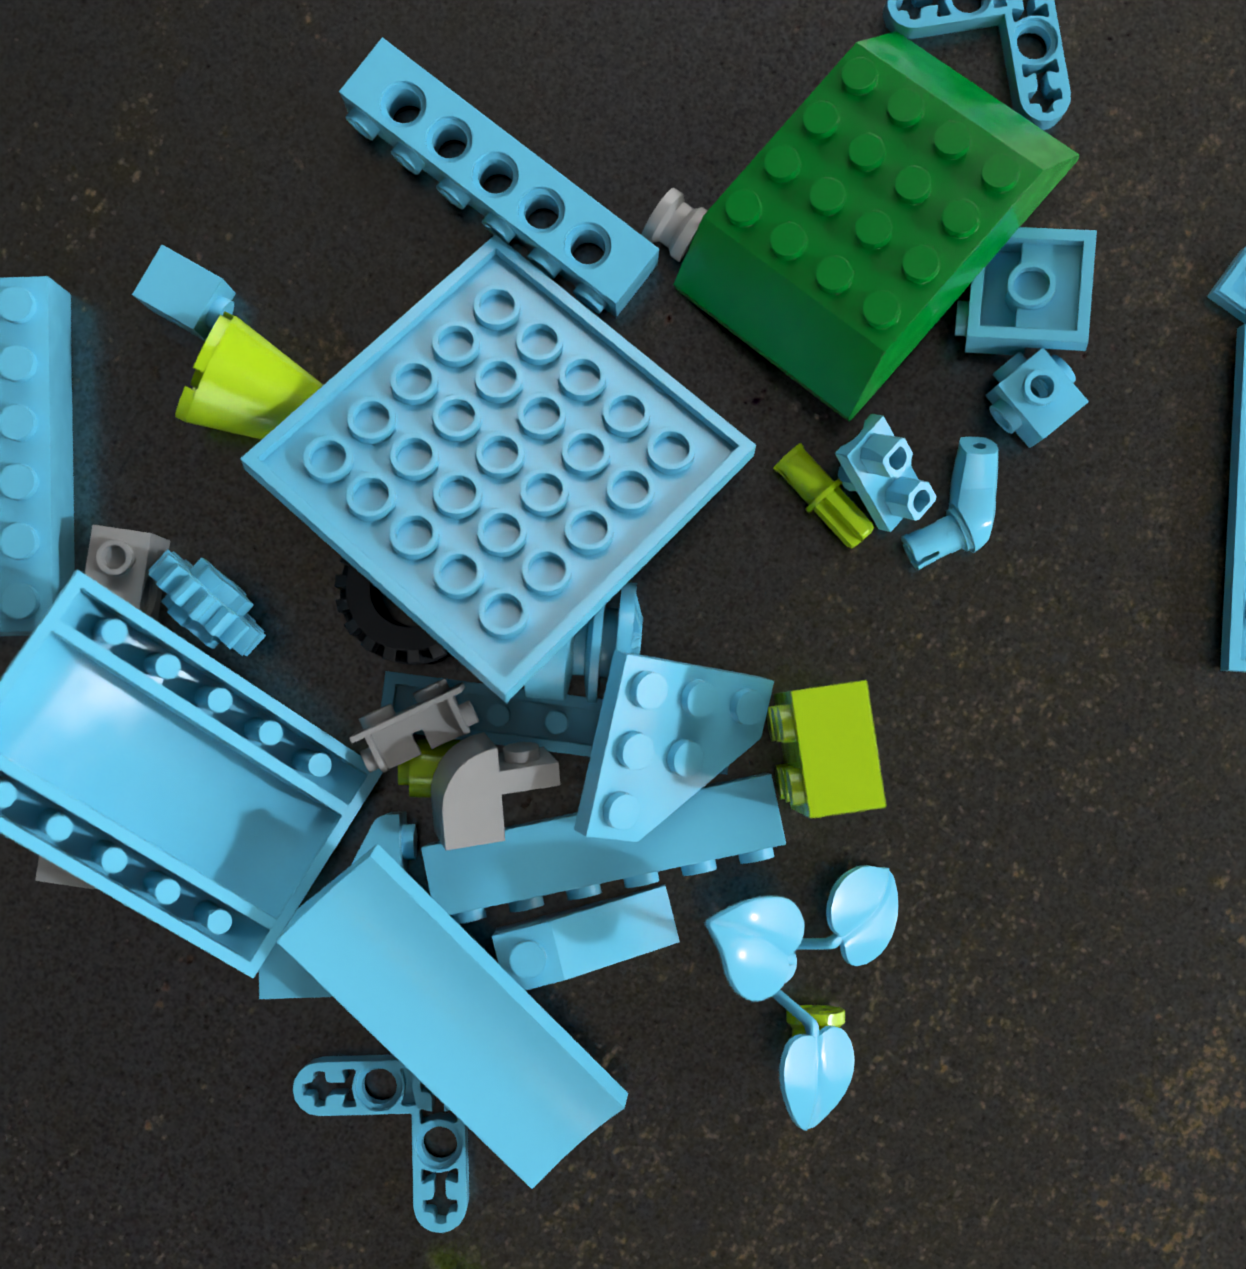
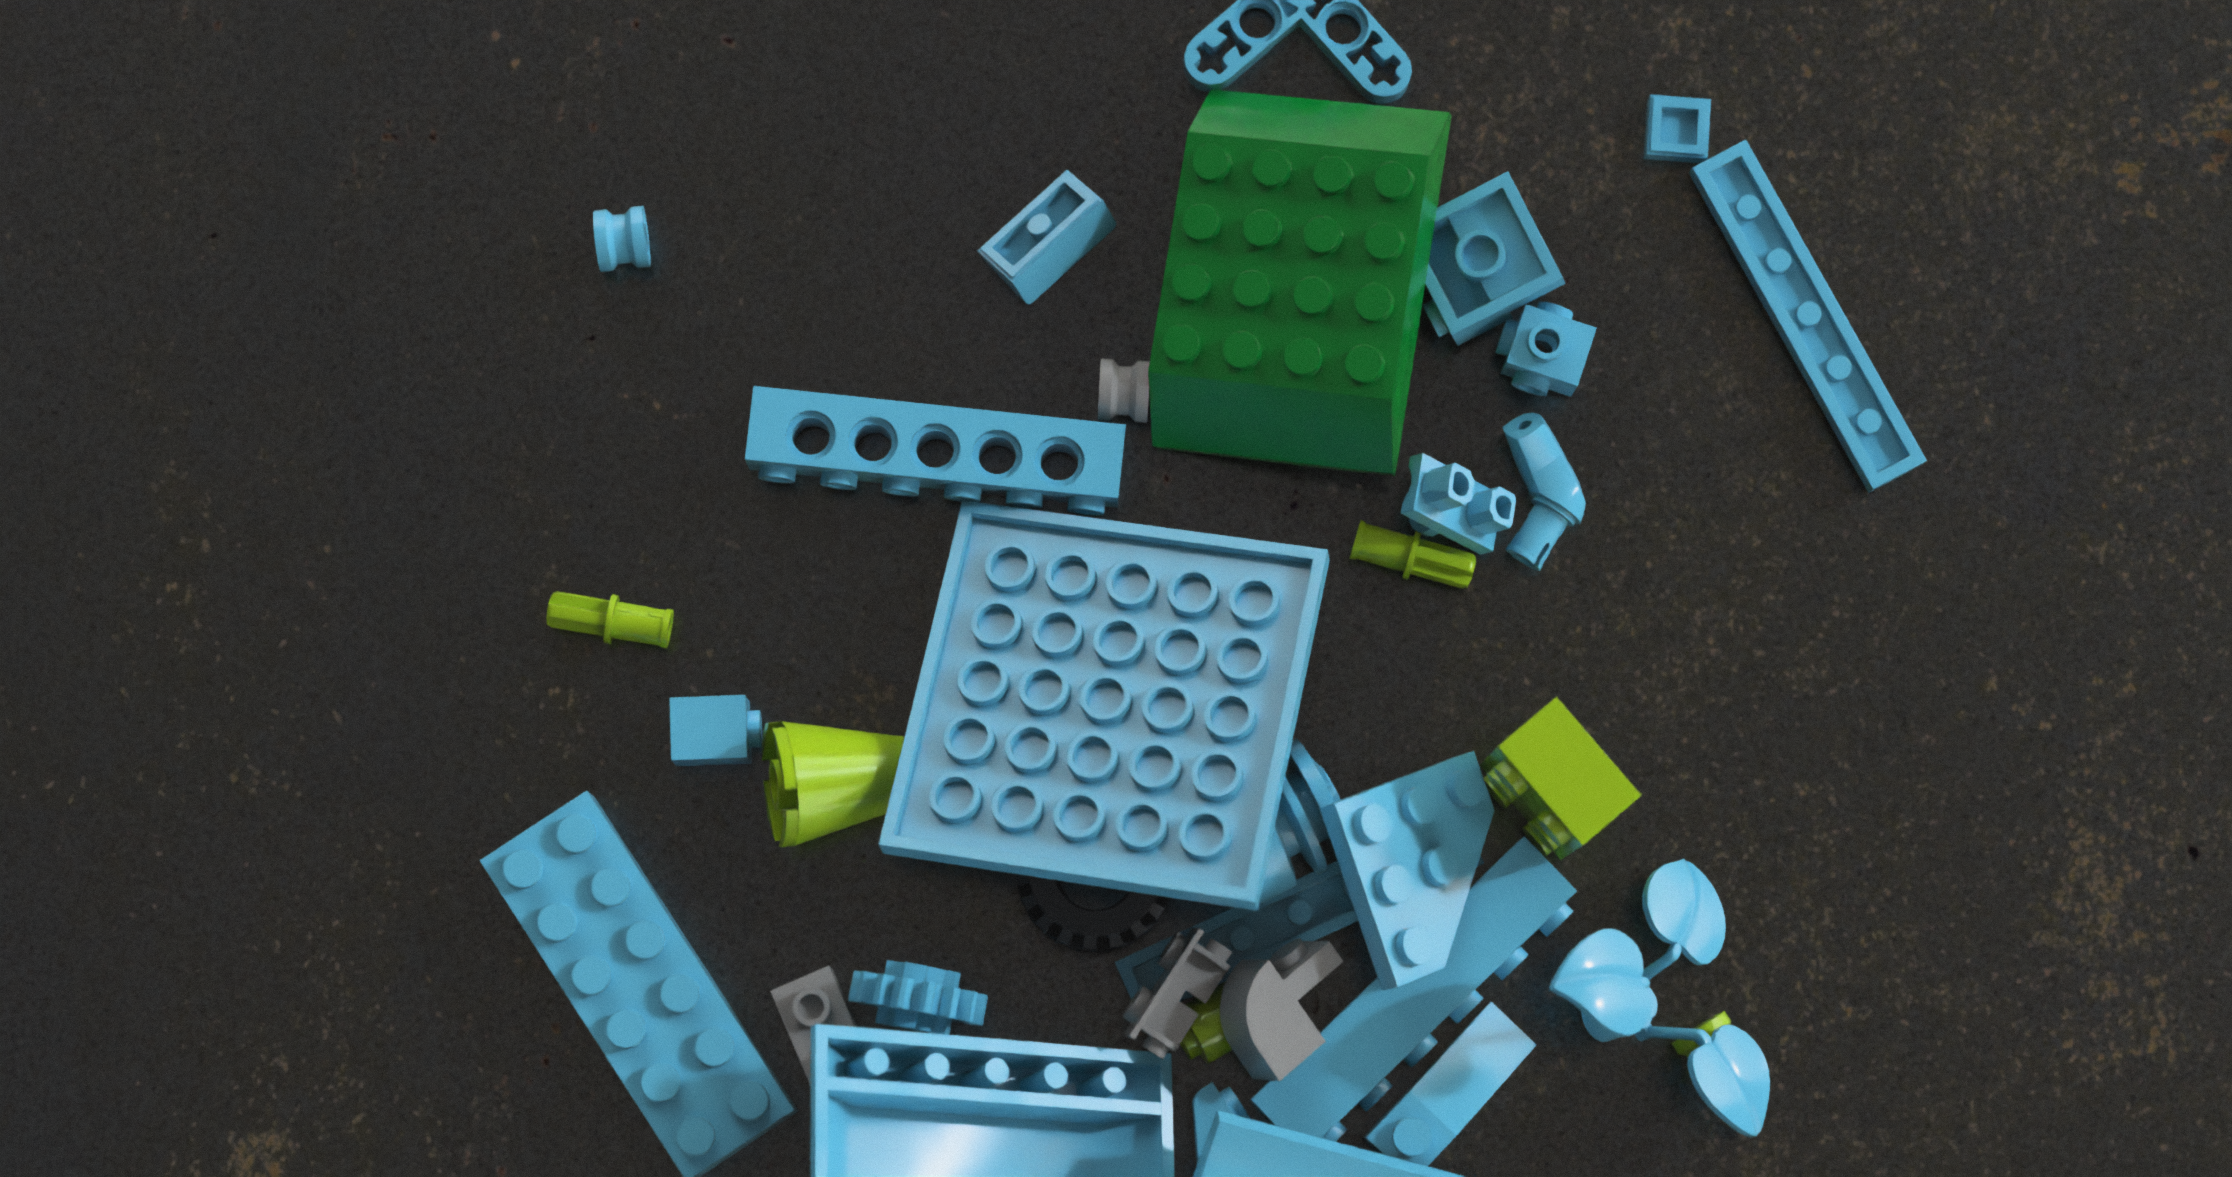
camera: 35 degrees left, 5 degrees down
none -> lime axle [546,591,674,648]
none -> medium azure slope [977,170,1116,304]

